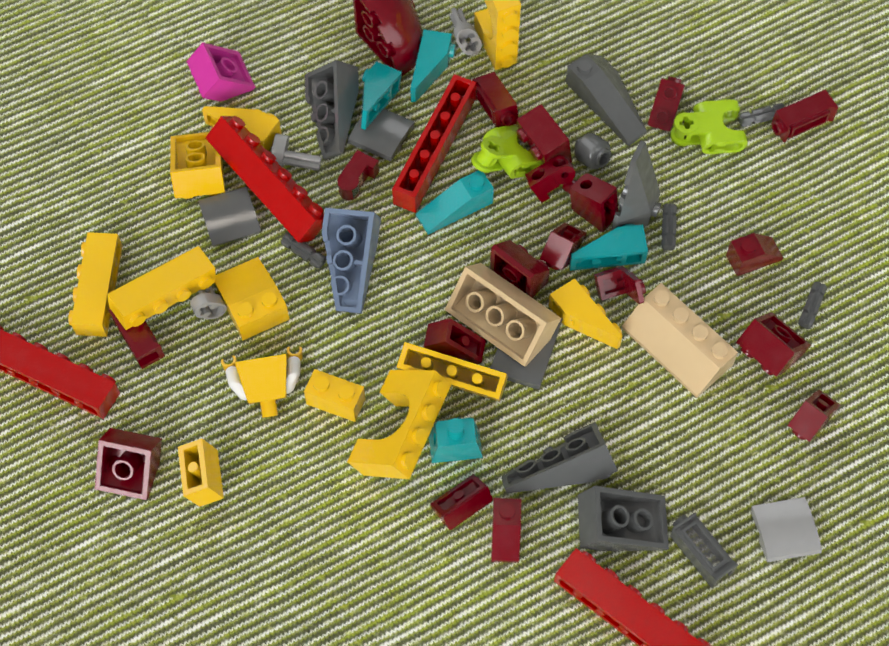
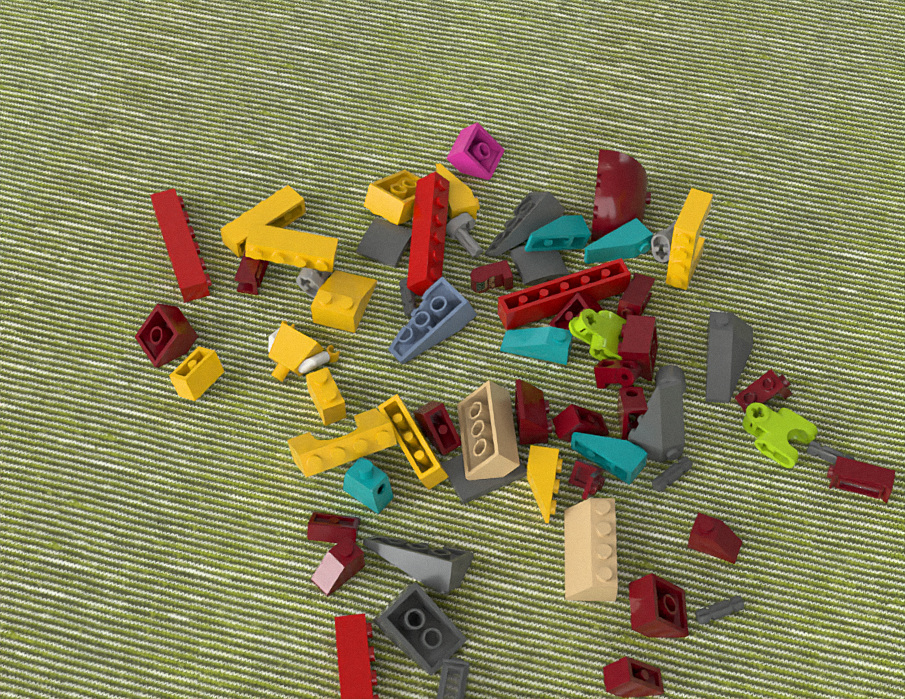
camera: 45 degrees right, 10 degrees down
none -> dark red slope [549,292,603,332]

